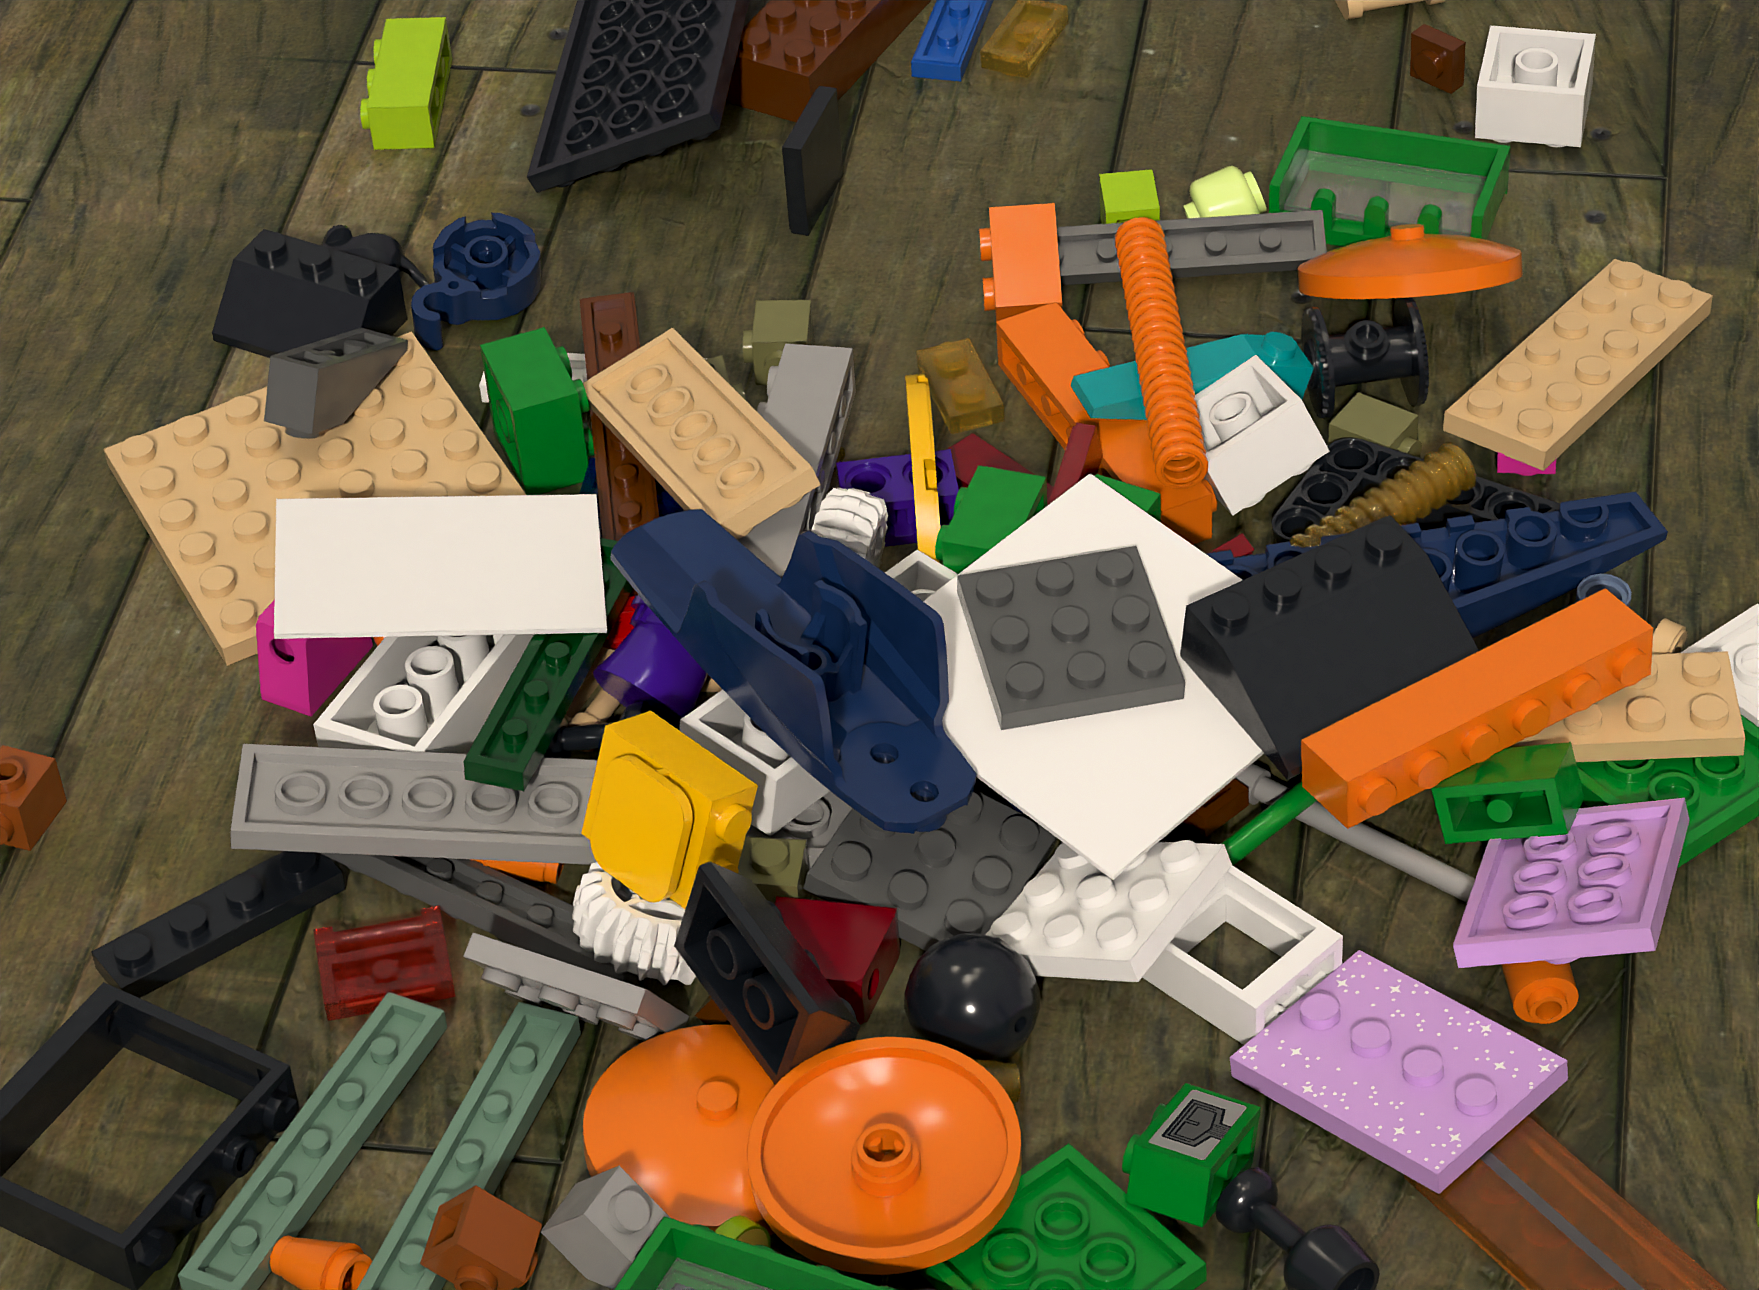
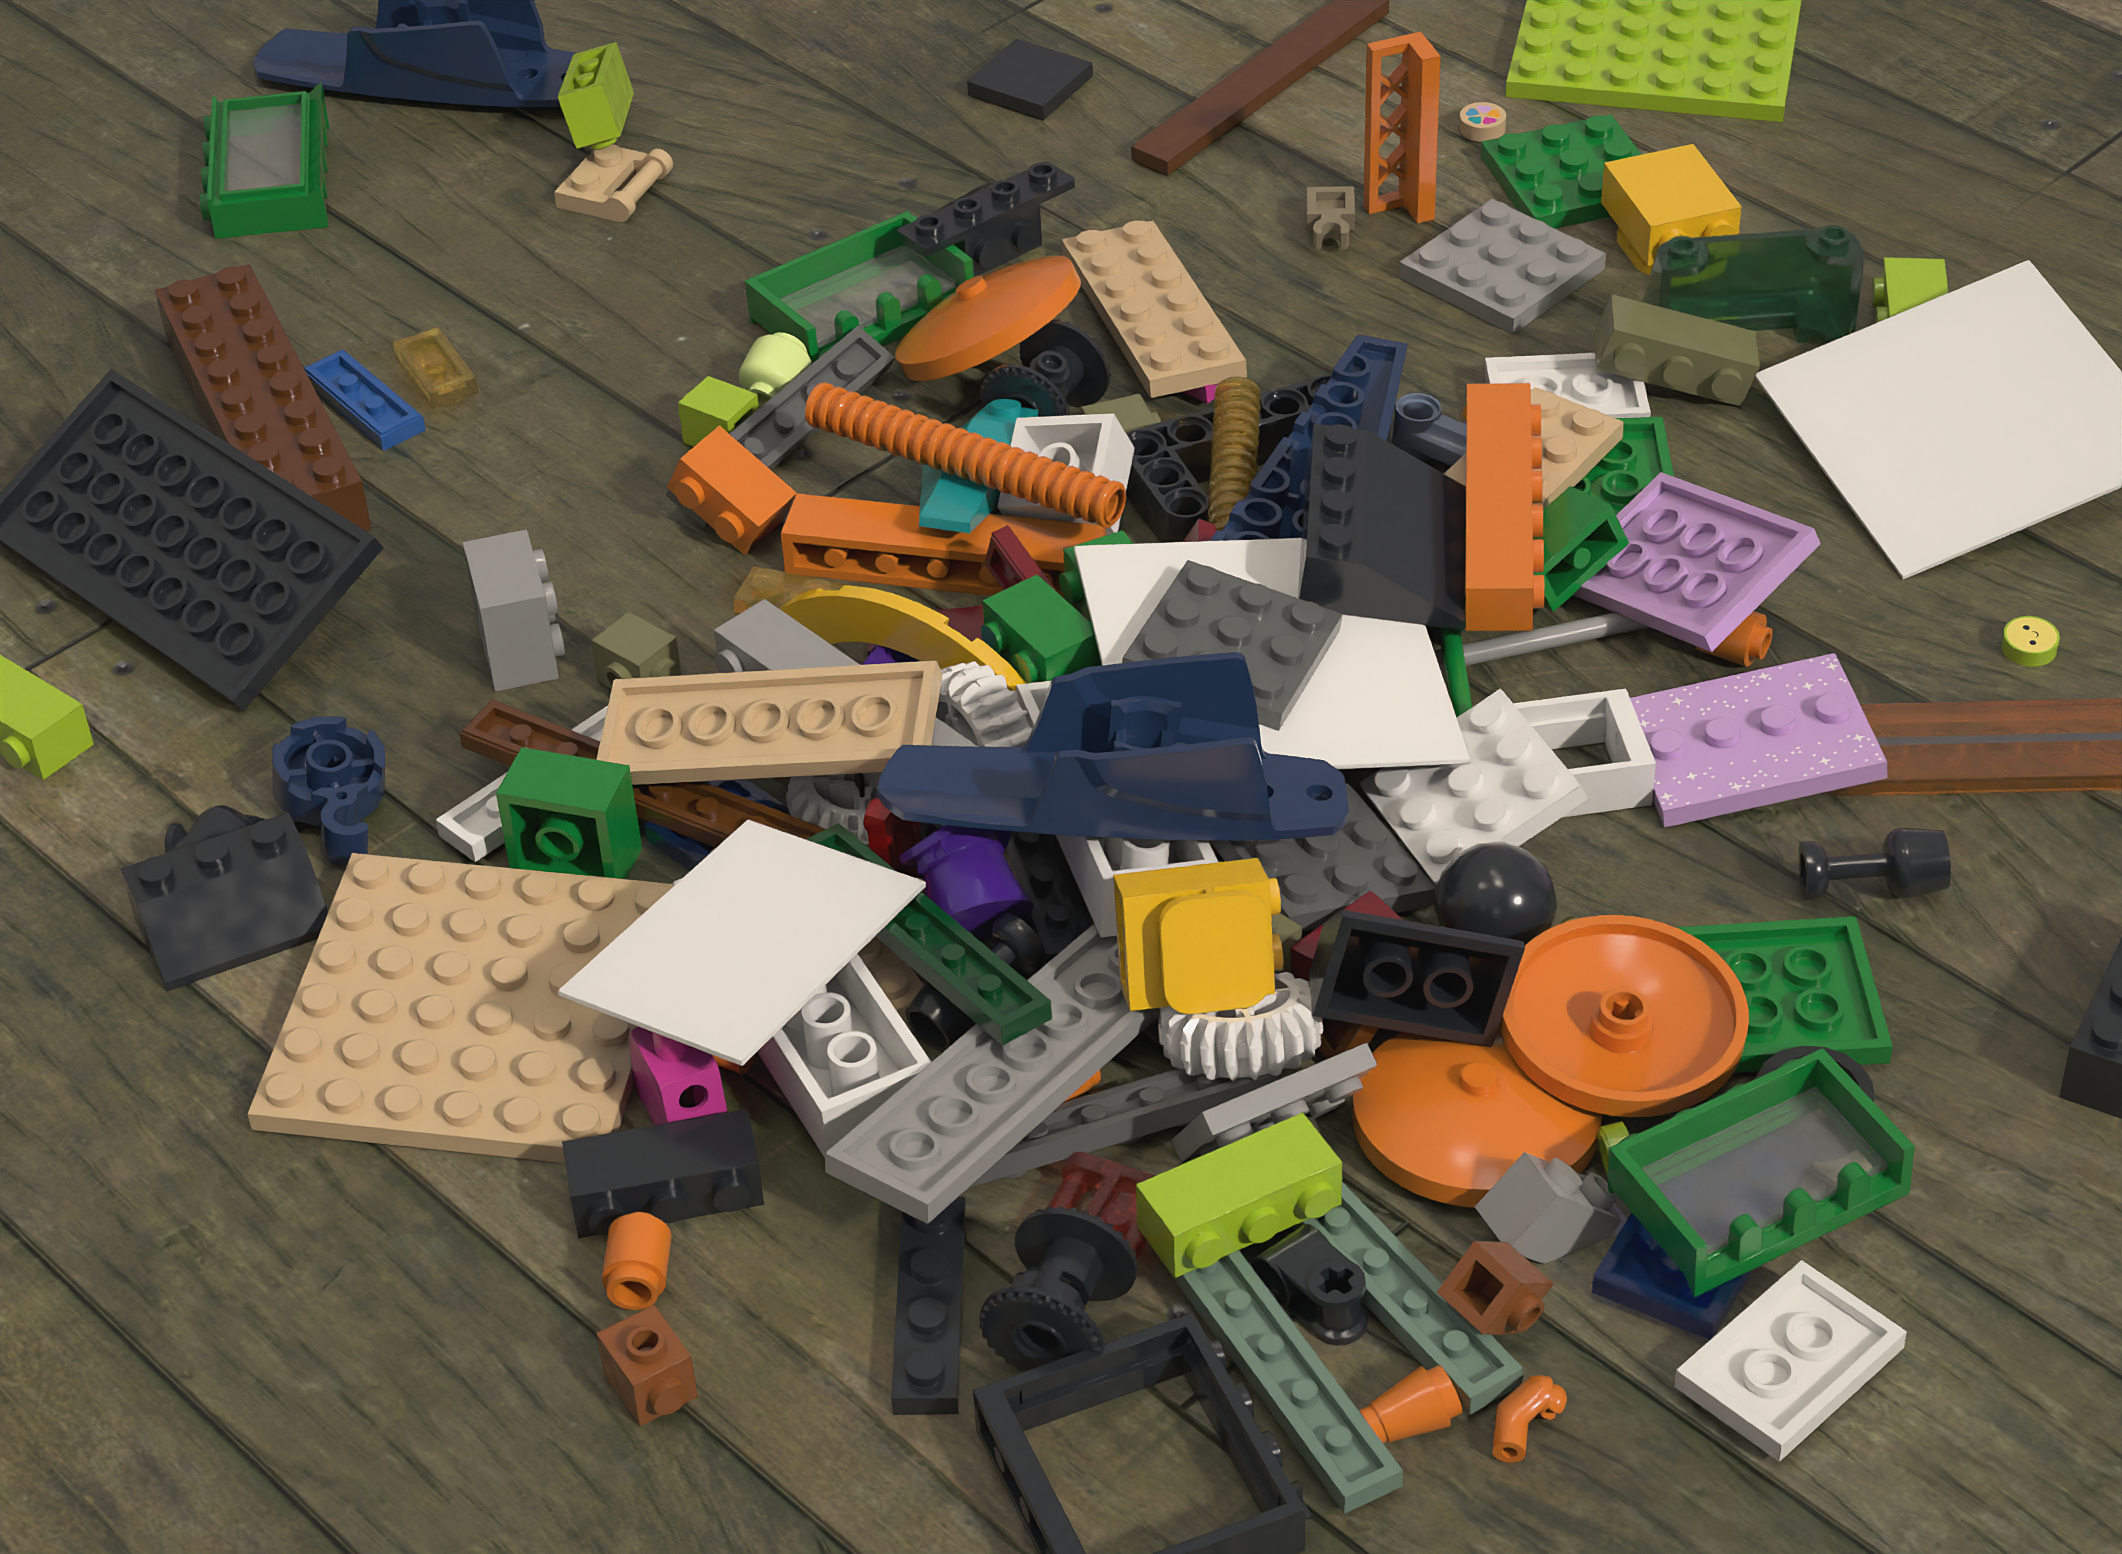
camera: 55 degrees left, 0 degrees up
dark grey slope [264,328,408,439] -> none
black tile [782,86,844,236] -> none
green brick [1122,1083,1261,1228] -> none
reddish brown plate [1410,24,1466,94] -> none
white brick [1475,26,1596,147] -> none
none -> light grey brick [463,529,565,692]
none -> black brick [562,1109,764,1238]
none -> orange brick [602,1212,672,1310]
none -> black bracket [898,162,1075,277]
none -> black hose [979,1206,1138,1372]
none -> lime brick [1136,1112,1342,1278]
none -> black piece [1252,1224,1368,1346]

